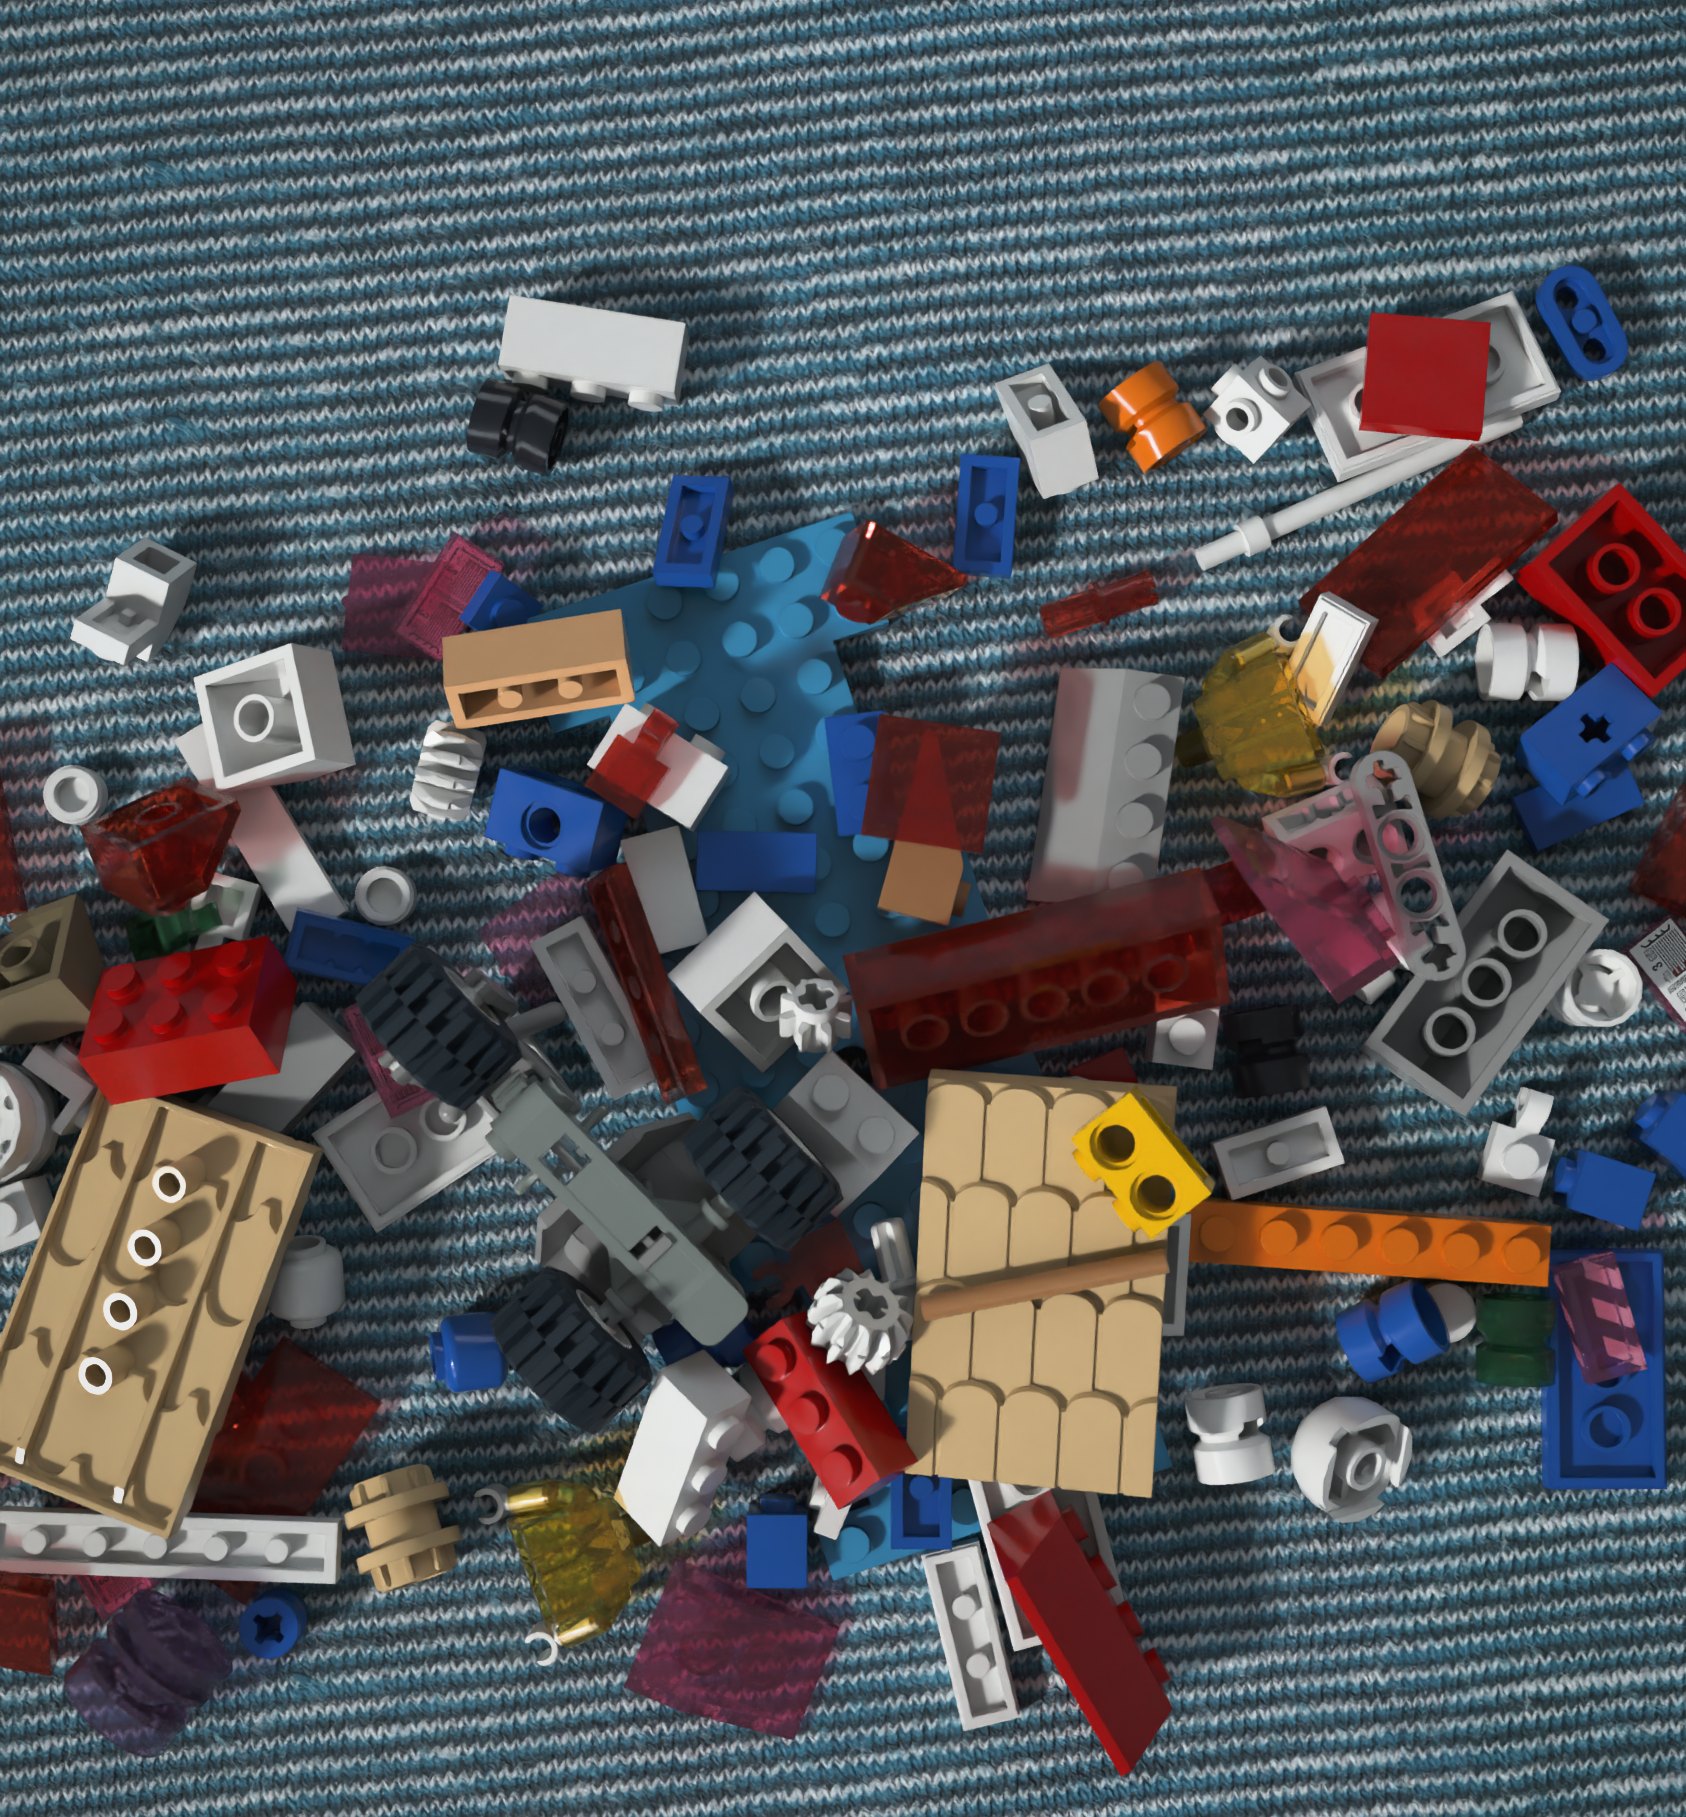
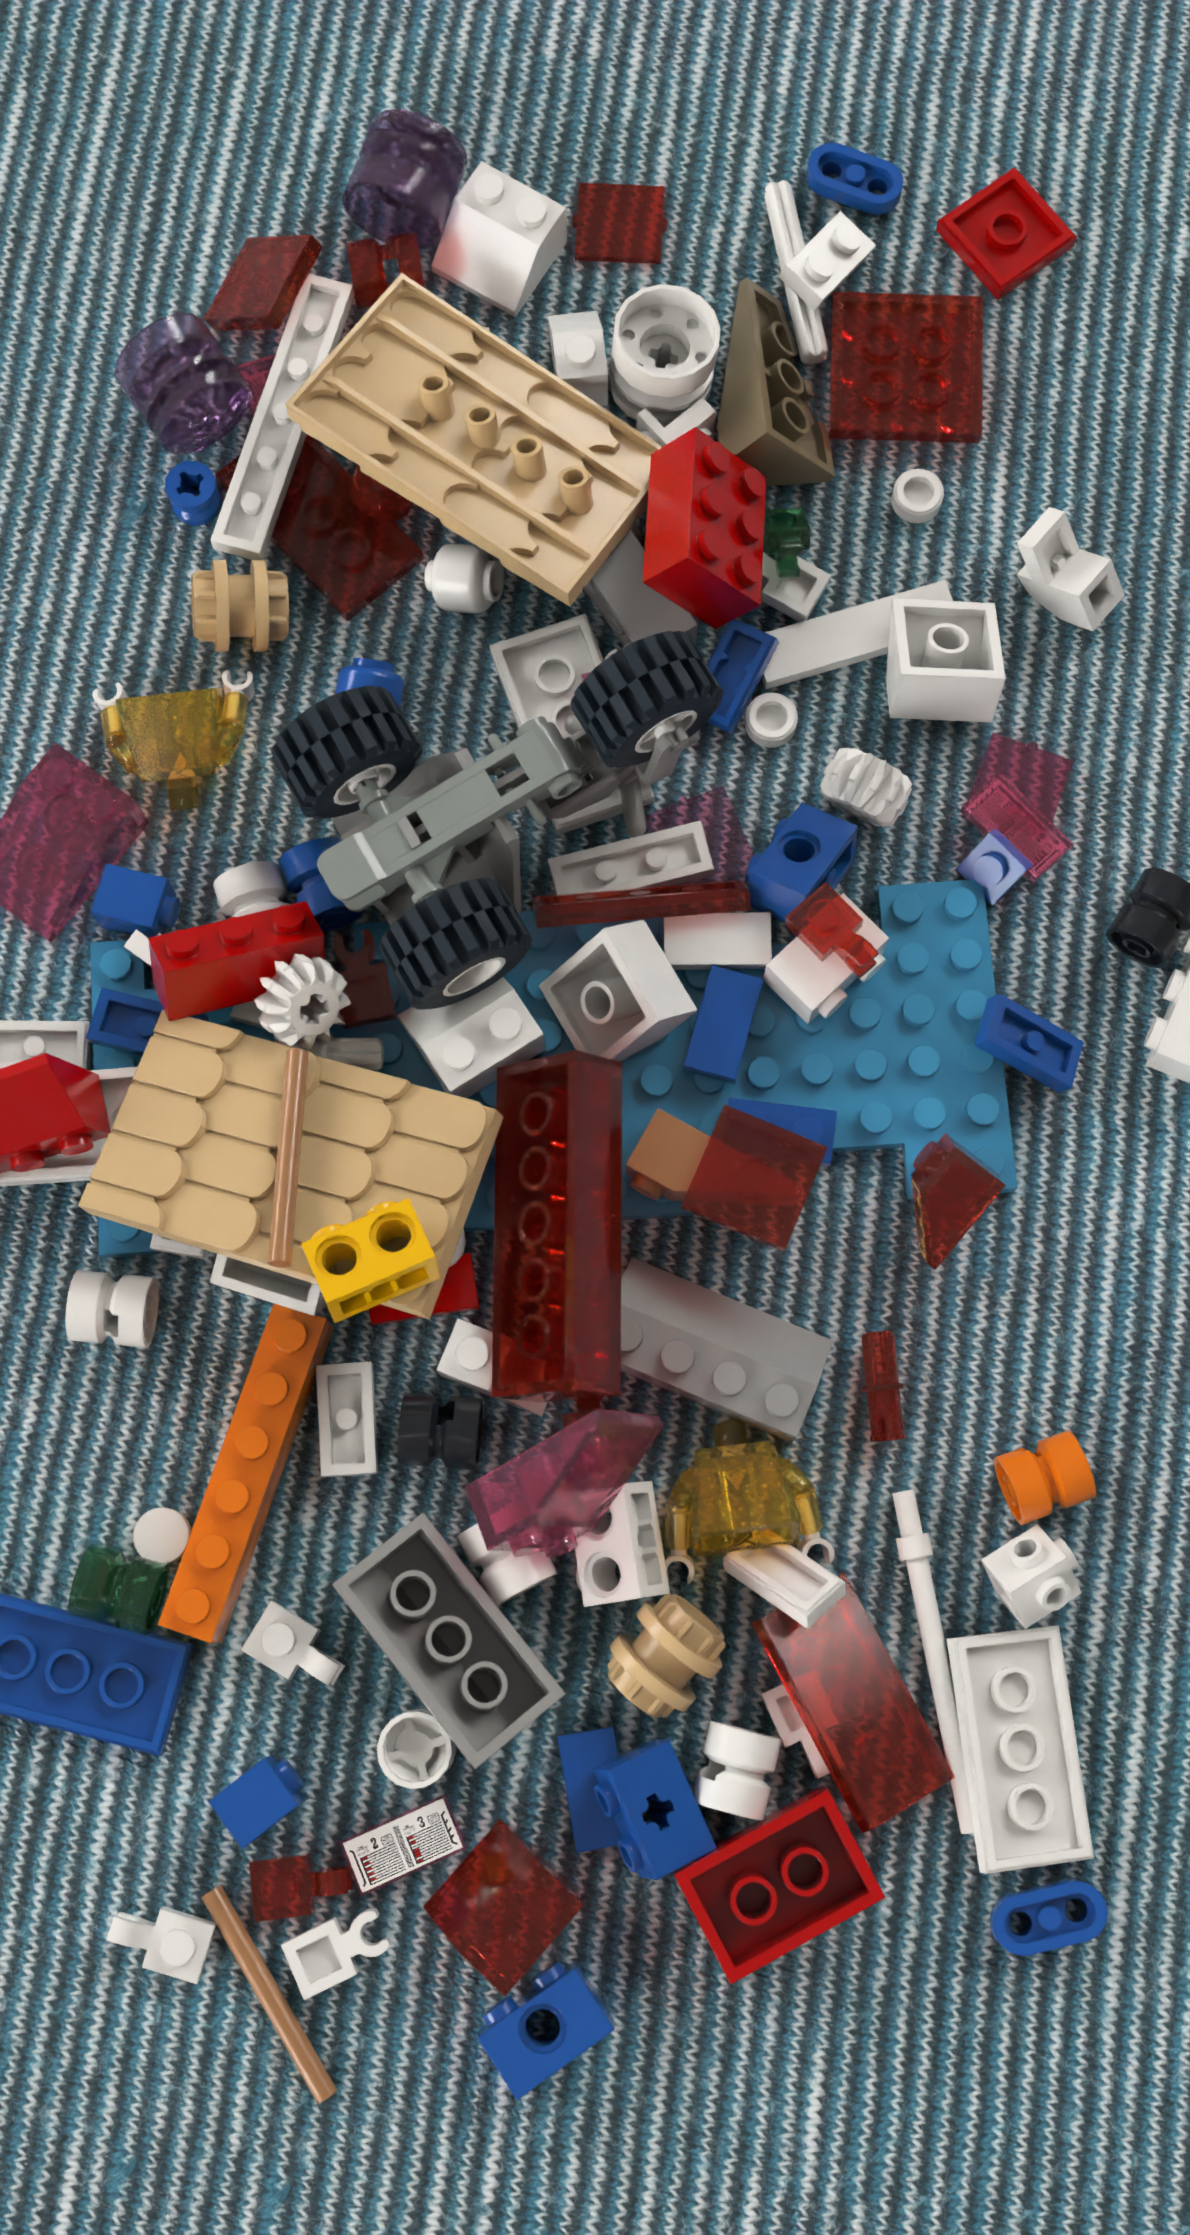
camera: 105 degrees right, 10 degrees down
clear red slope [79,777,241,917] -> none
light nougat brick [442,609,636,730] -> none
white brick [614,1349,752,1547] -> none
white gear [779,979,852,1053] -> none
blue plate [952,453,1020,579] -> none
white slope [994,363,1099,499] -> none
white cylinder [1291,1397,1412,1523] -> none
blue wheel [1336,1279,1450,1384] -> none
light grey beam [1350,750,1466,981] -> none
red tile [1359,312,1491,441] -> none
blue brick [1551,1148,1656,1231] -> none
clear pink tile [1551,1250,1648,1385] -> none

